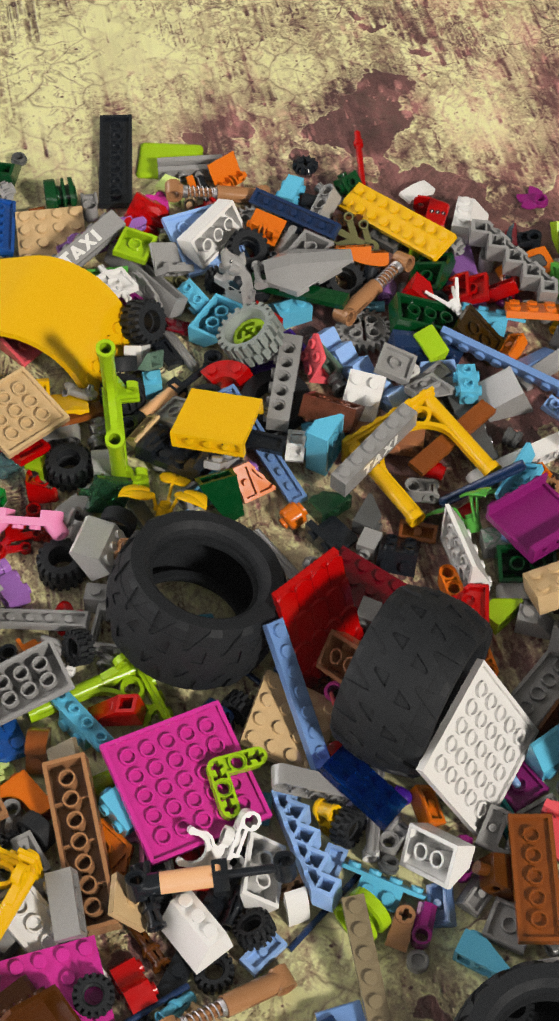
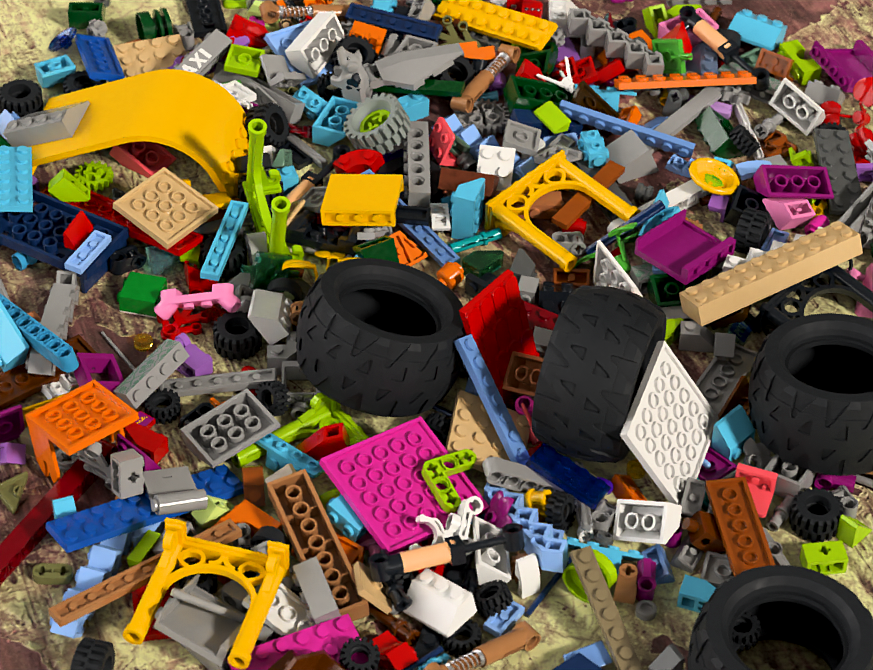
camera: 10 degrees left, 10 degrees down
light grey piece [62,382,98,401] -> none
light grey brick [330,402,418,497] -> none
none -> medium azure plate [200,200,249,281]
none -> teal pin [448,228,502,253]
none -> magenta plate [484,491,514,529]

